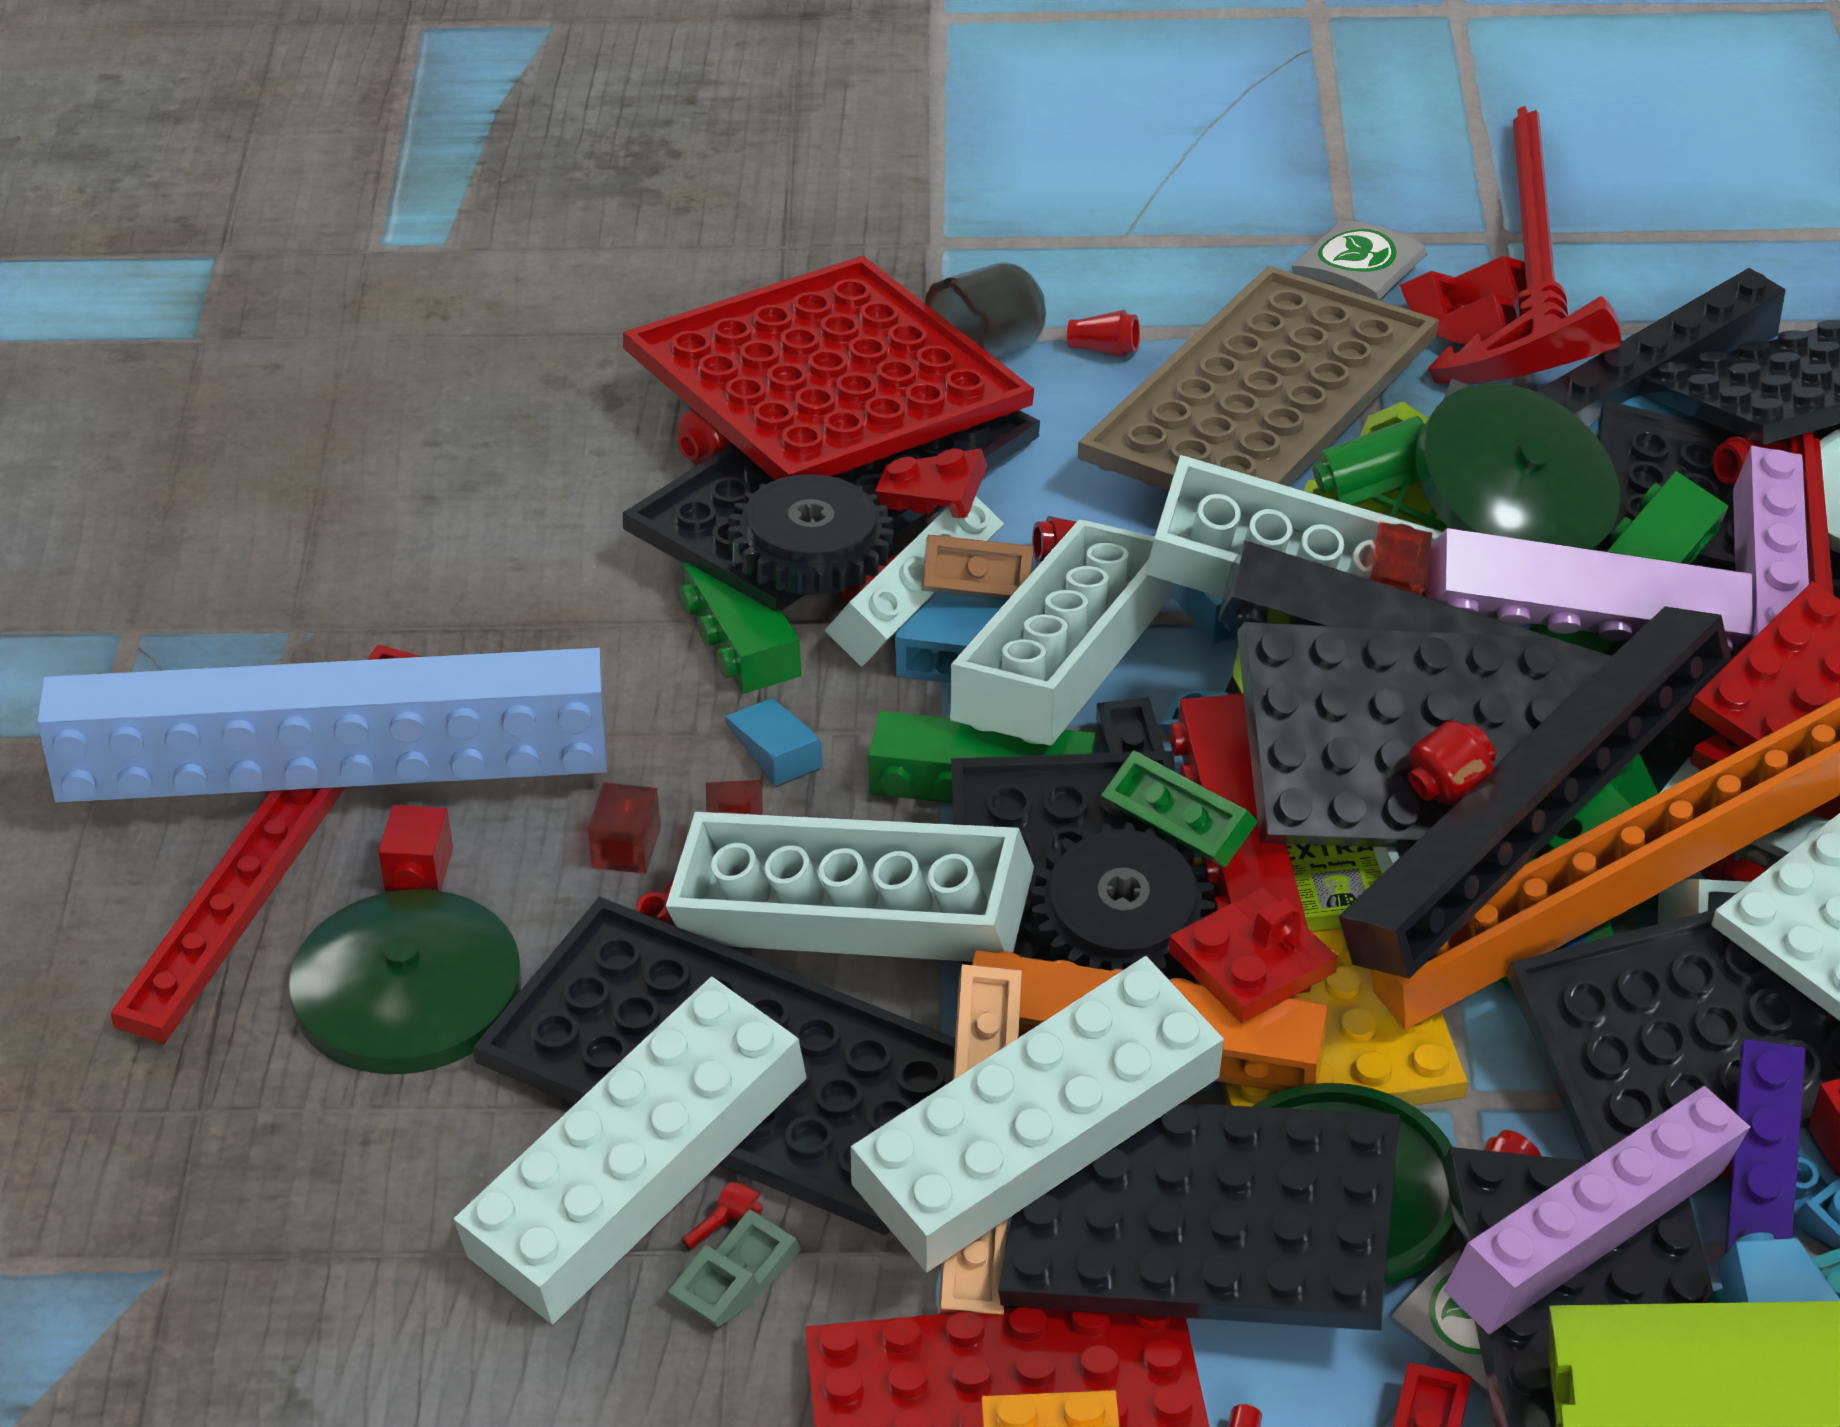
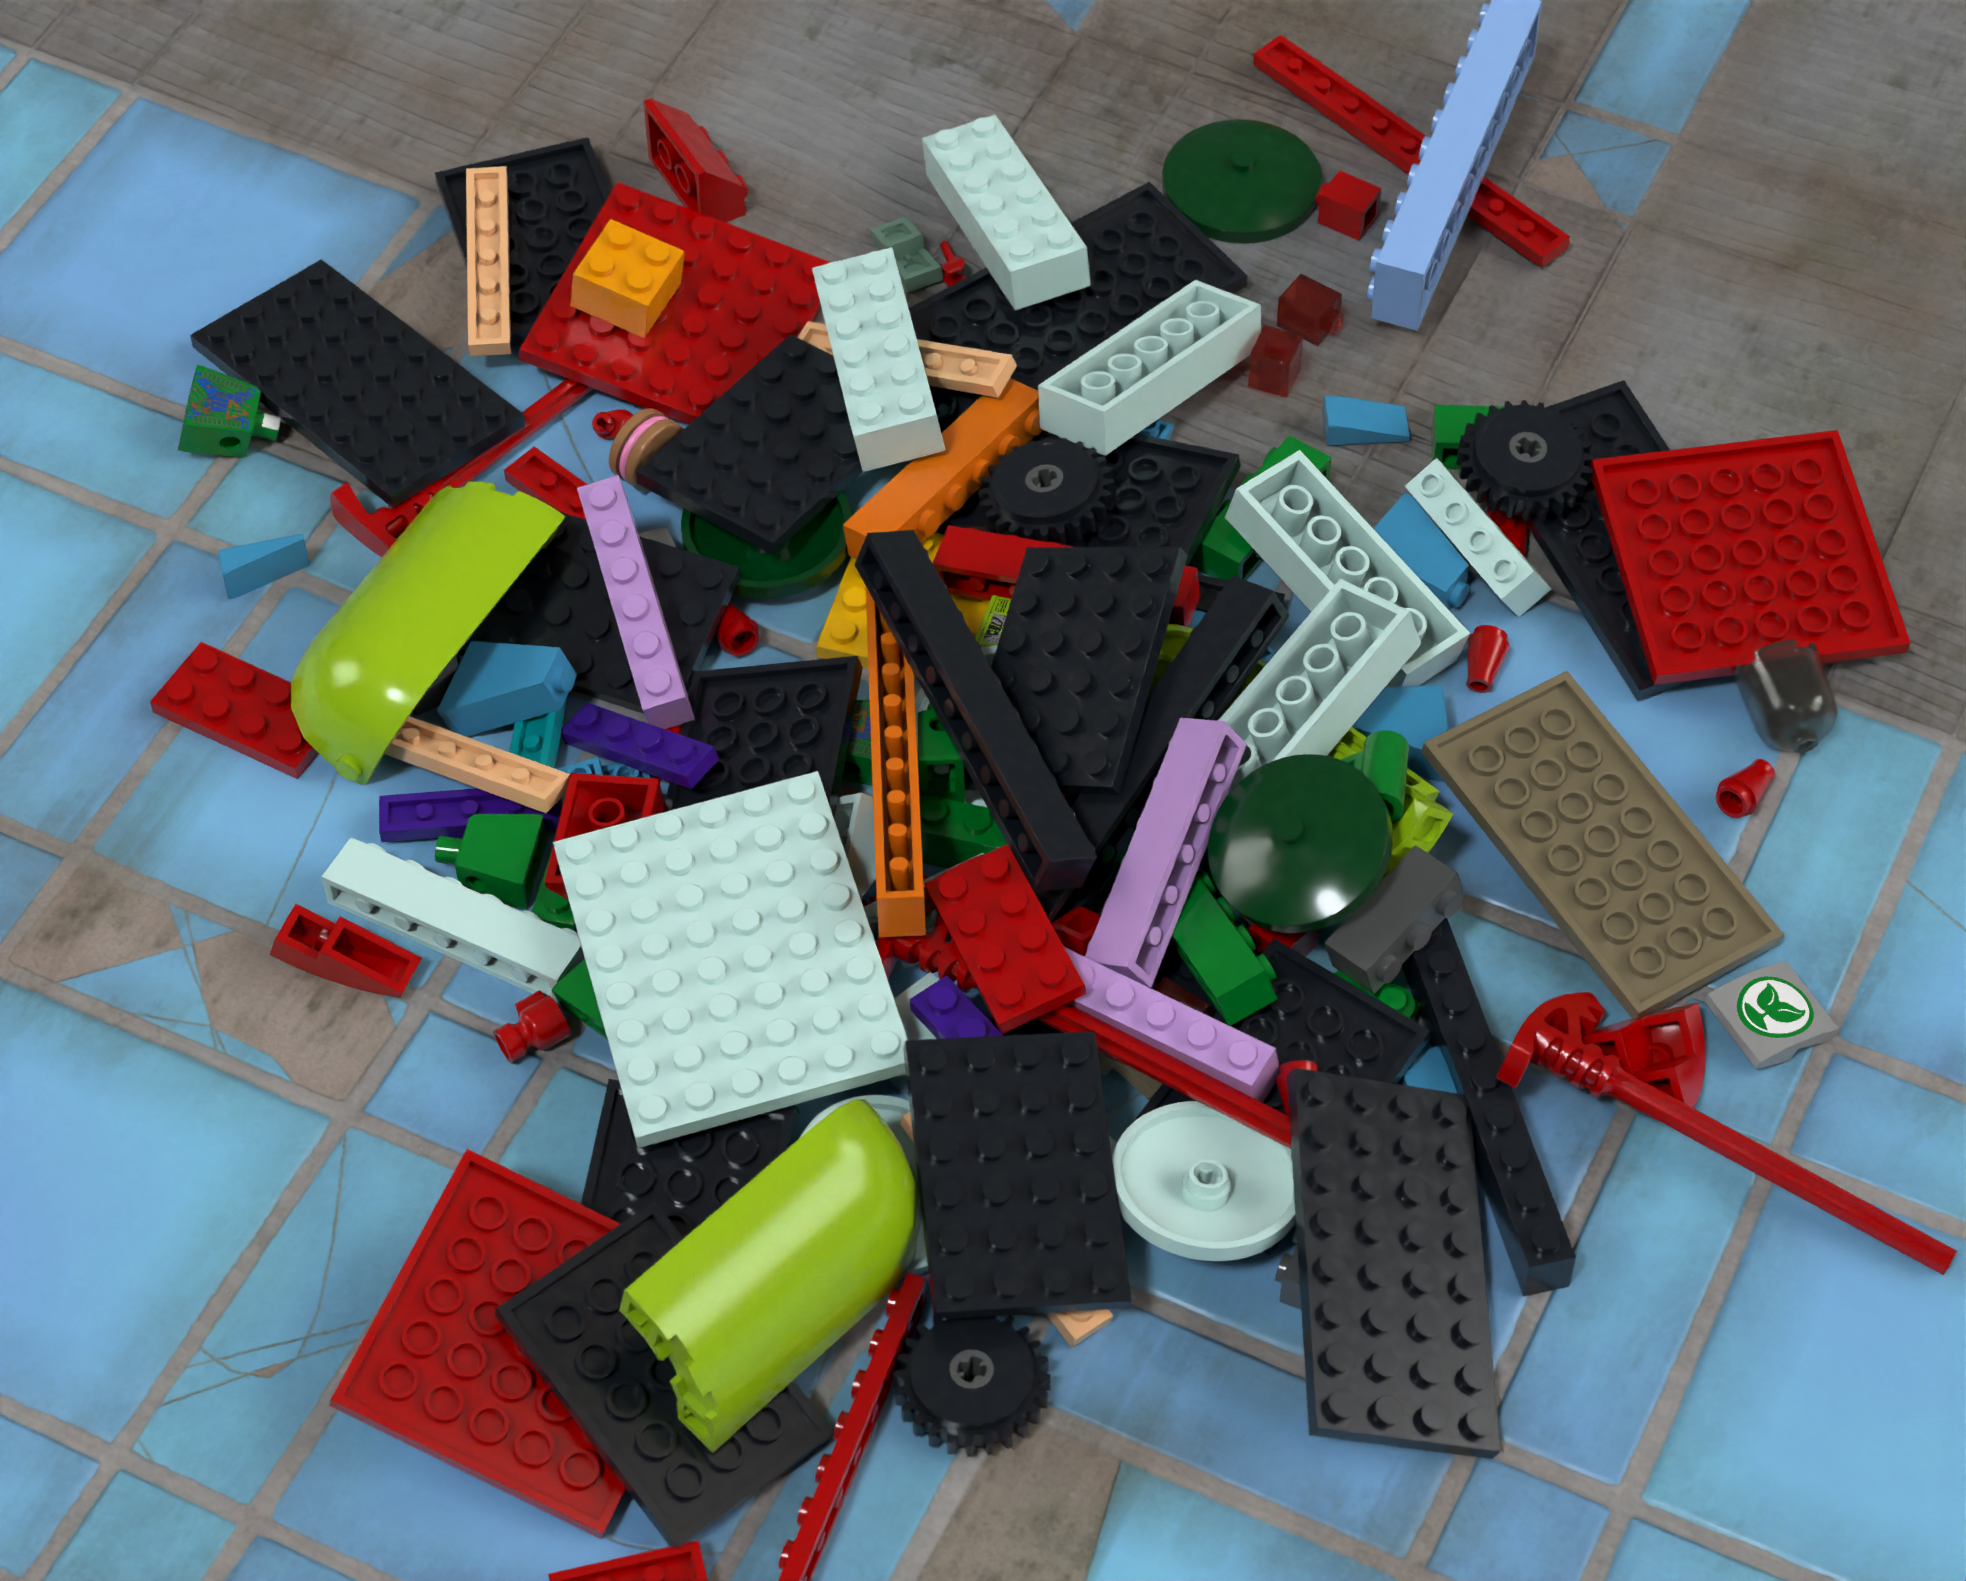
camera: 115 degrees right, 10 degrees up
red wing [875,449,987,518] -> none
medium nougat plate [922,534,1033,600] -> none
green plate [1101,750,1258,868] -> none
red hinge [1169,887,1338,1023] -> none
clear red brick [1364,521,1433,596] -> none
red head [1408,720,1496,807] -> none
none -> medium nougat head [609,408,683,492]

